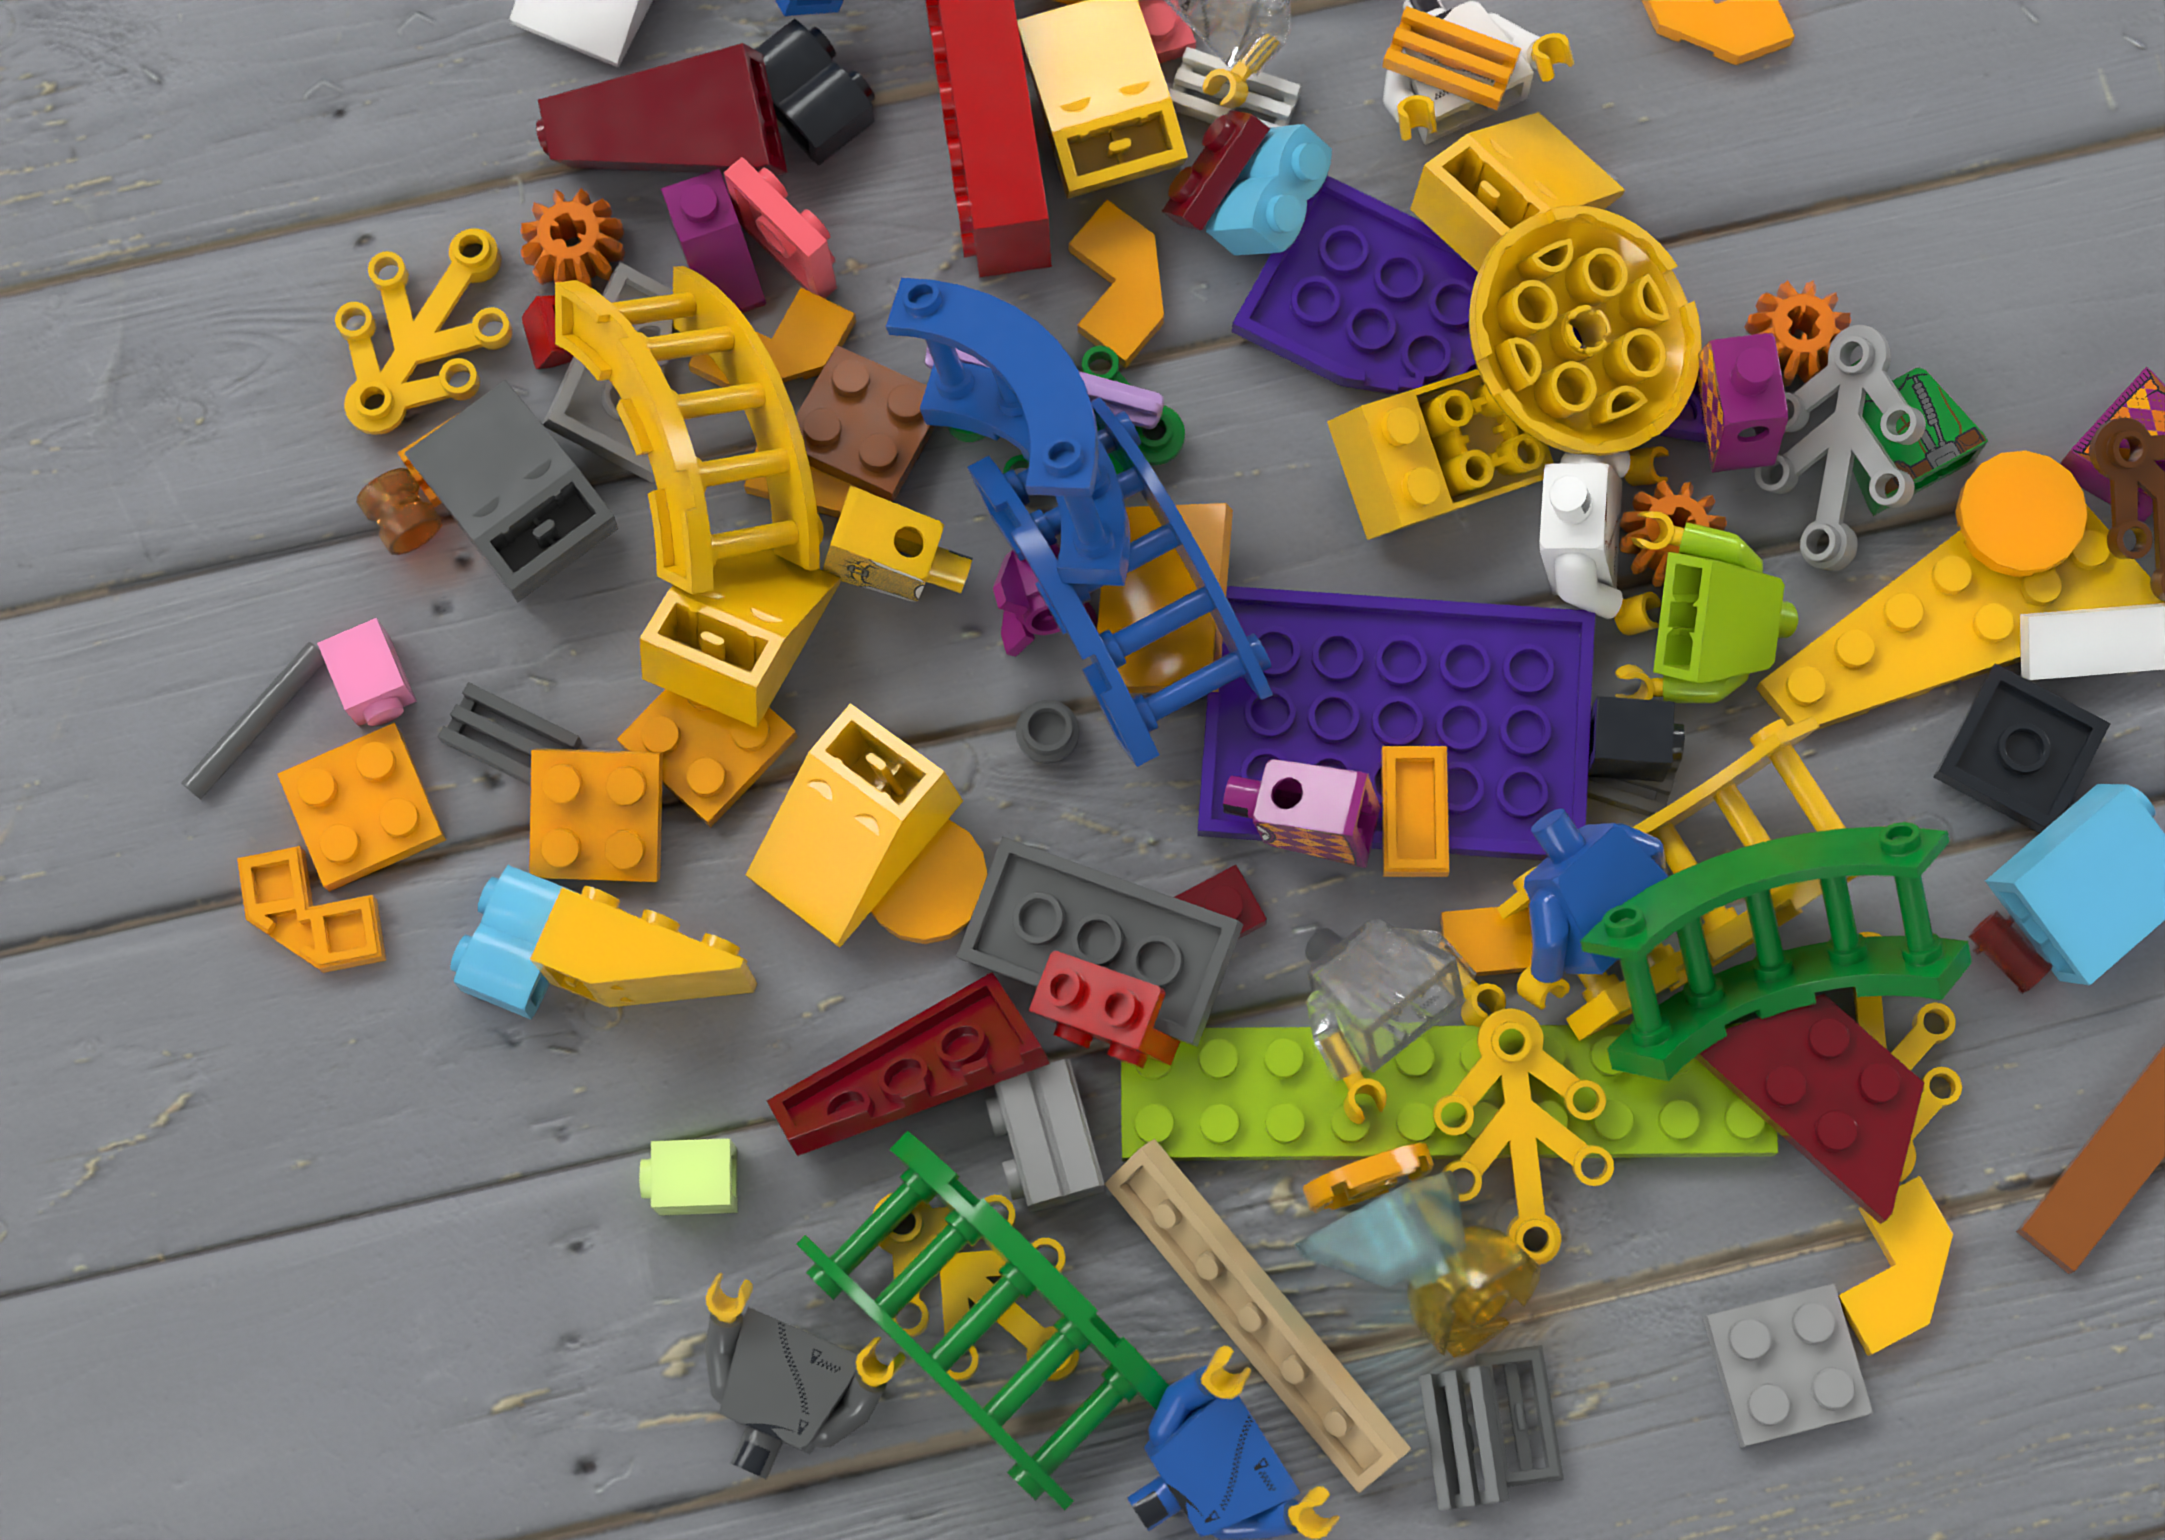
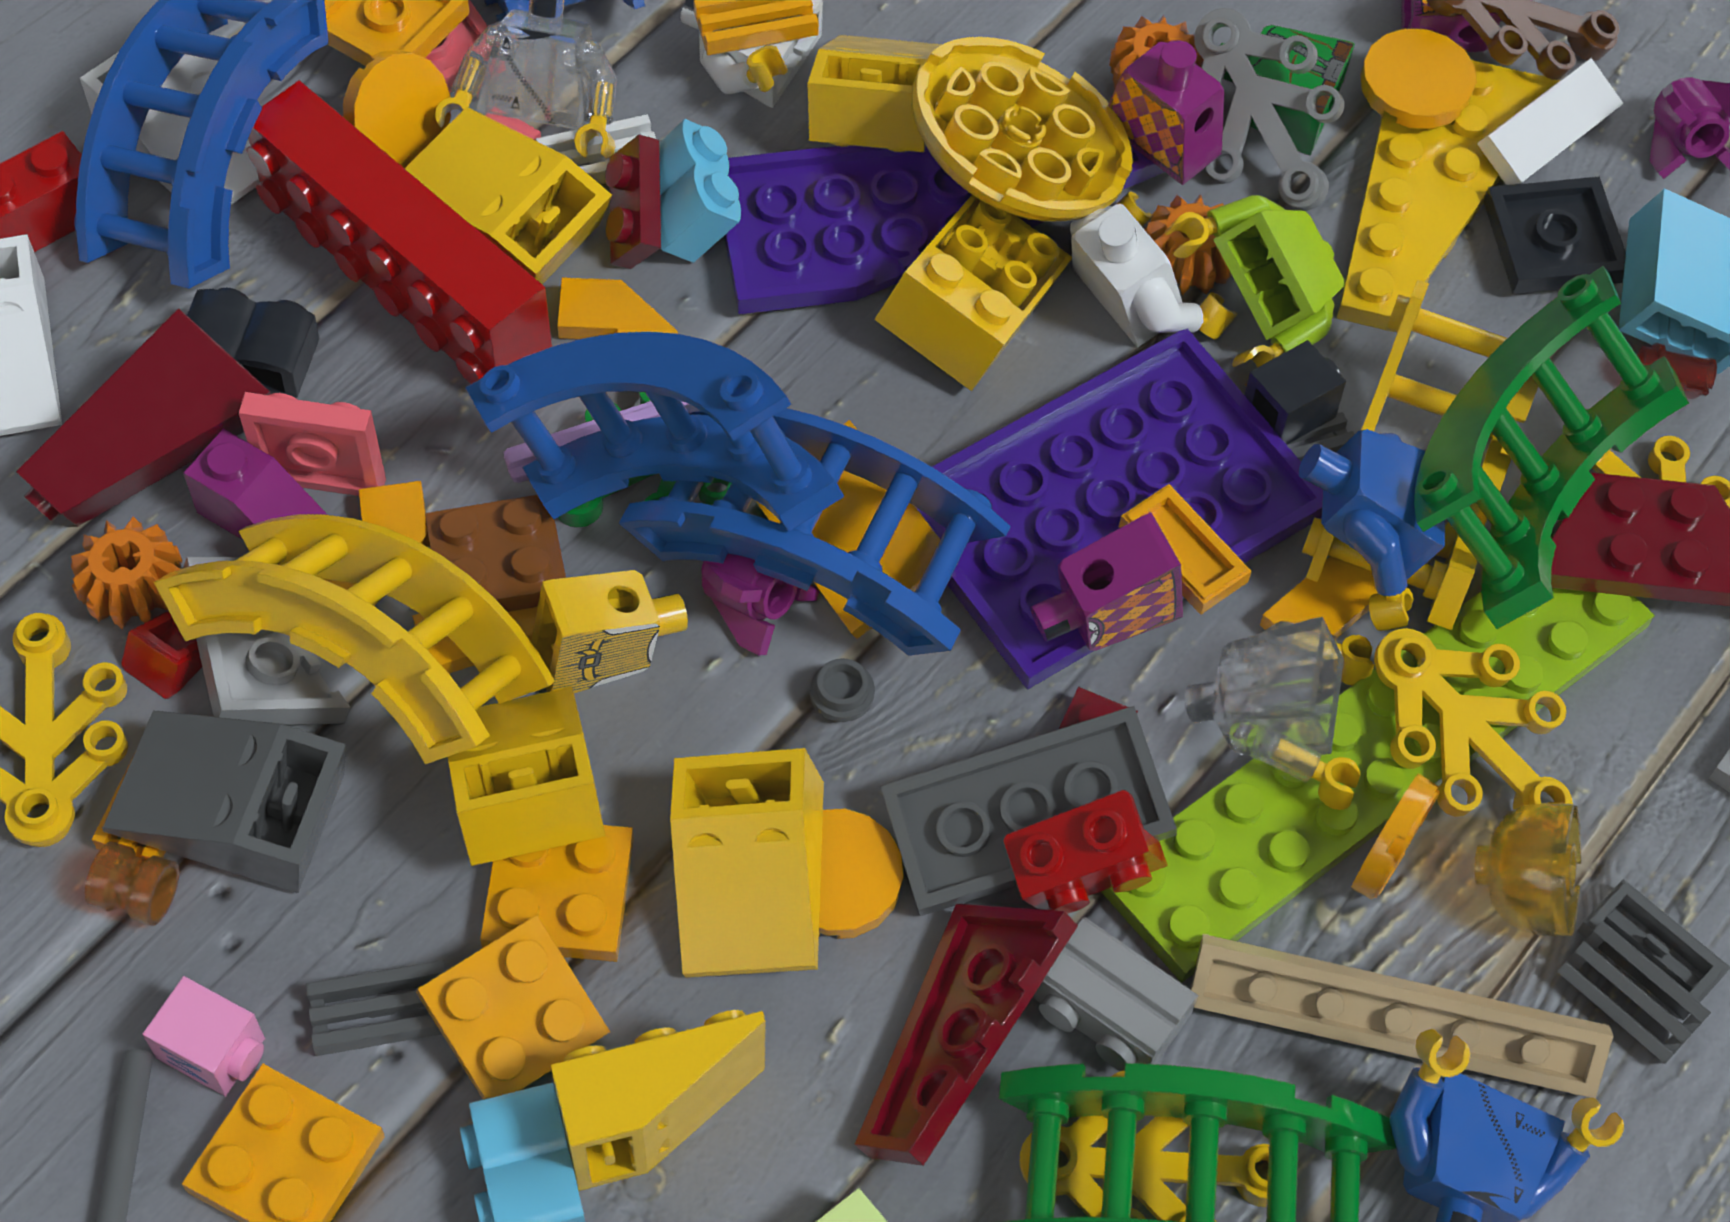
camera: 45 degrees left, 15 degrees down
clear light blue slope [1294,1170,1466,1290] -> none

